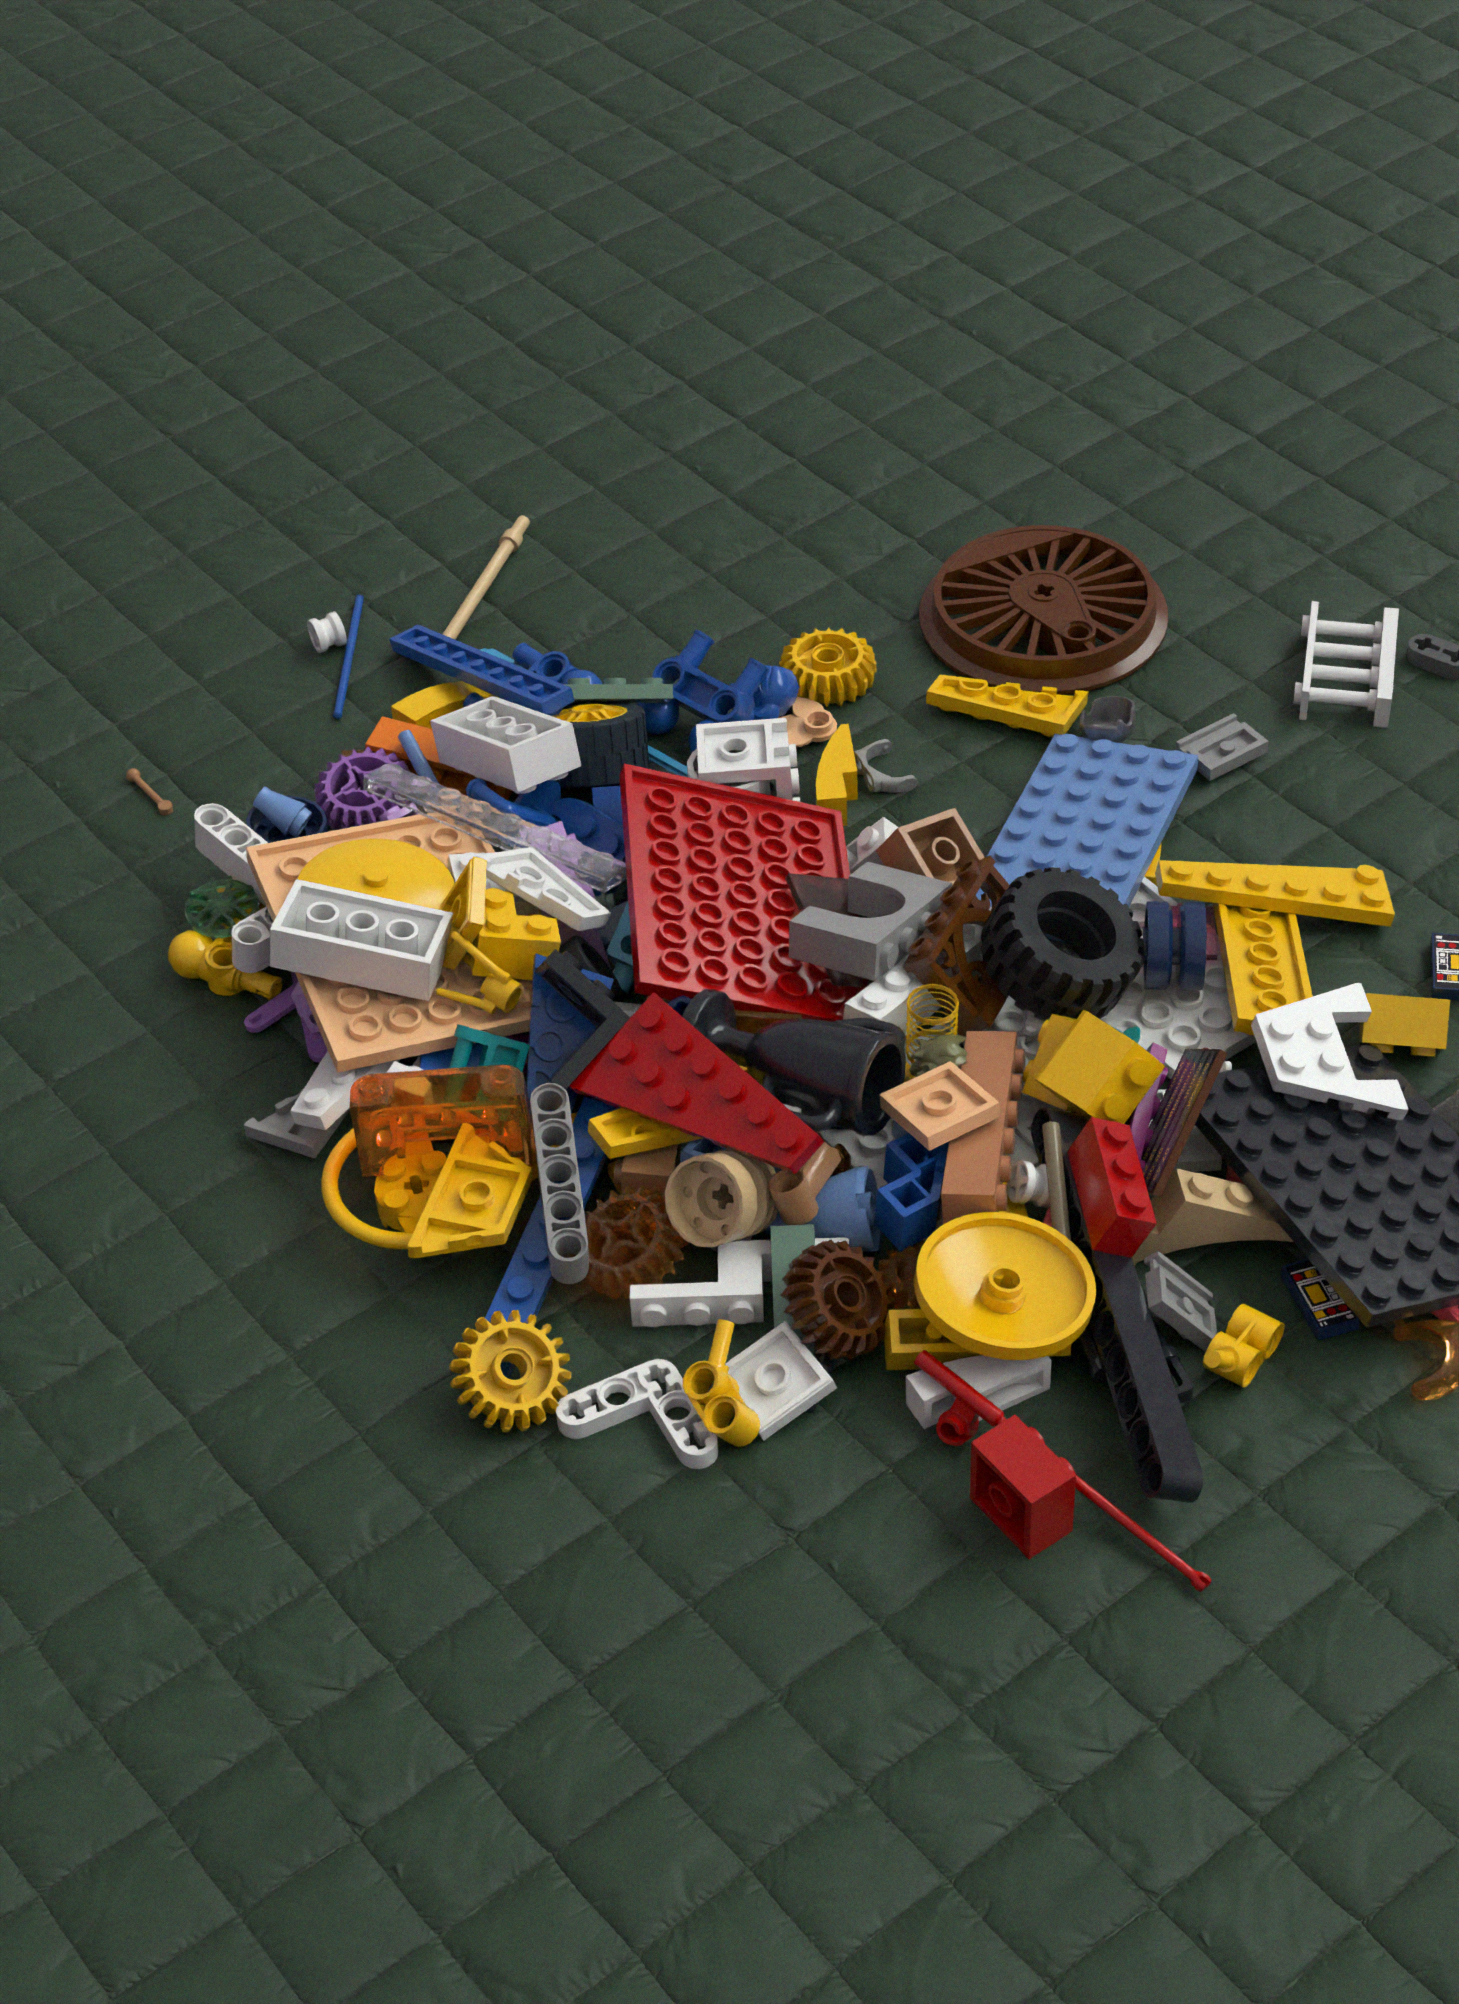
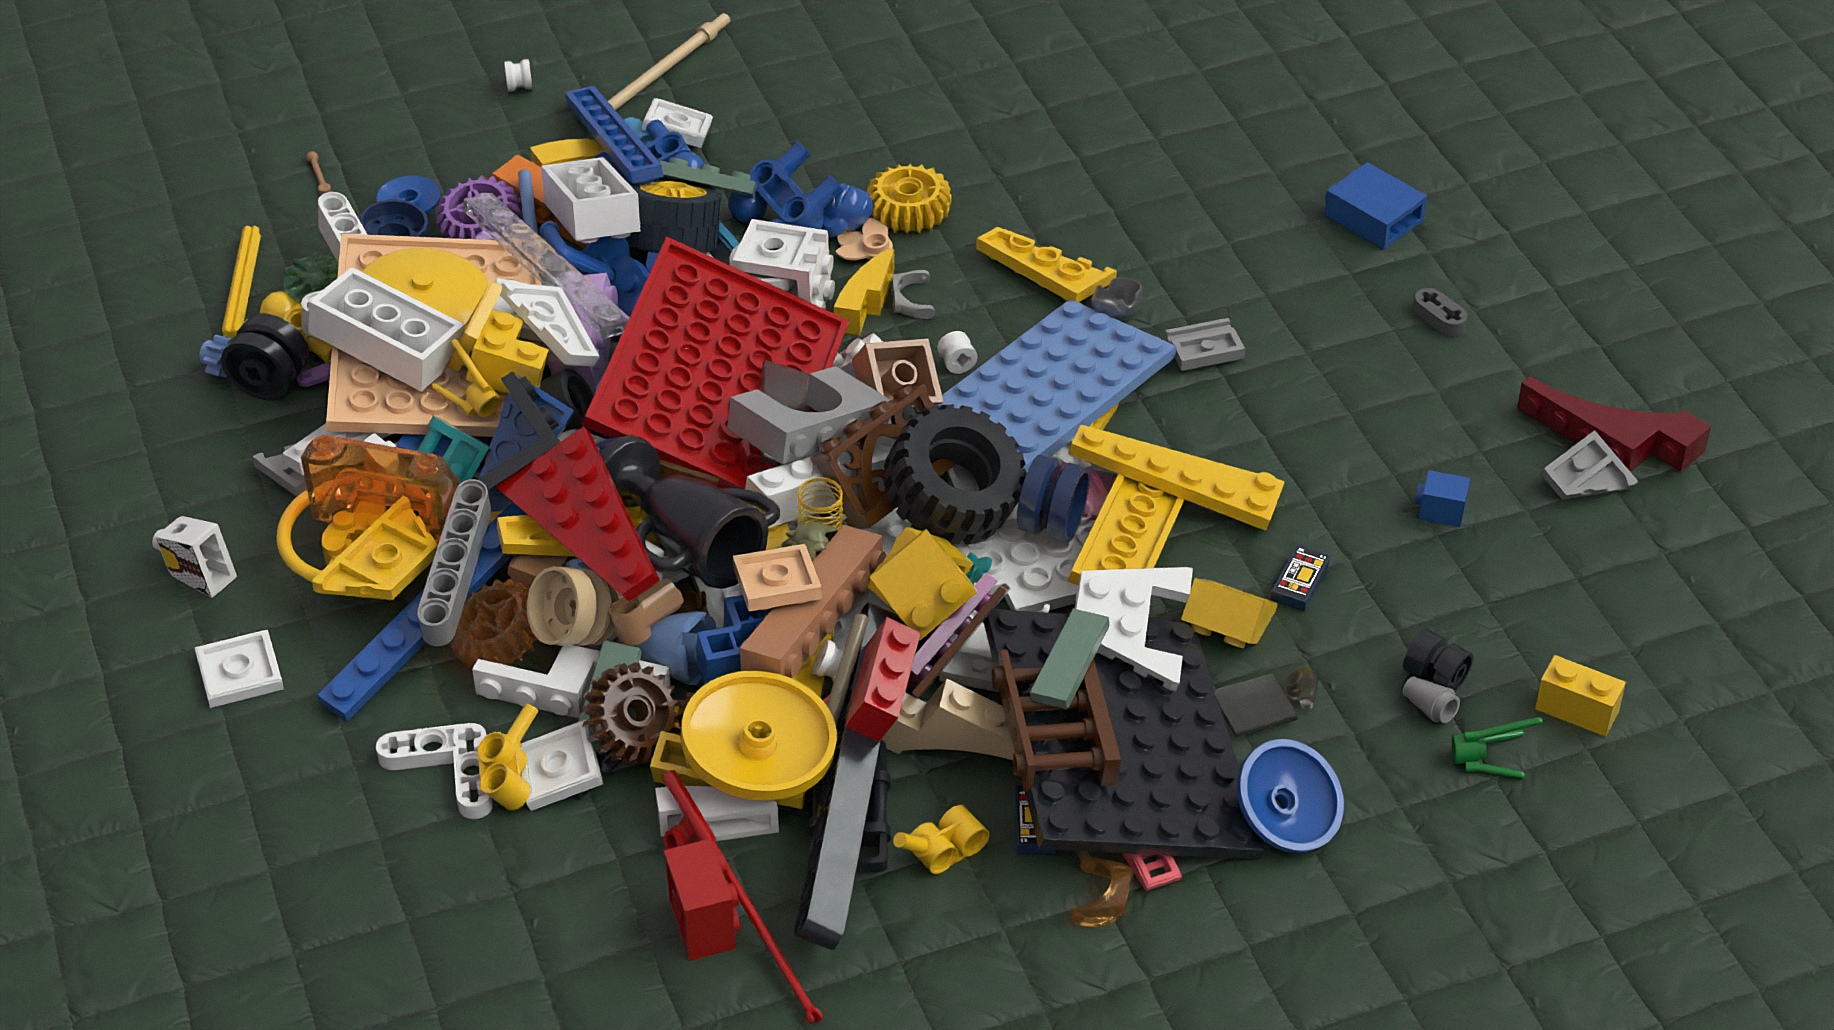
camera: 15 degrees right, 0 degrees up
medium blue cone [252,786,312,838] -> none
blue axle [333,595,364,719] -> none
yellow gear [449,1310,572,1432] -> none
reddish brown piece [919,525,1168,695] -> none
light grey plate [1144,1251,1217,1351] -> none
white fence [1293,601,1399,728] -> none
none -> white torso [152,516,237,598]
none -> white tile [195,629,284,708]
none -> medium blue gear [199,335,232,378]
none -> black wheel [220,313,310,401]
none -> yellow axle [222,225,261,338]
none -> blue dish [377,175,441,214]
none -> white plate [641,98,713,148]
none -> white wheel [937,331,978,374]
none -> reddish brown fence [991,649,1121,792]
none -> sand green tile [1030,608,1110,710]
none -> blue brick [1324,162,1427,249]

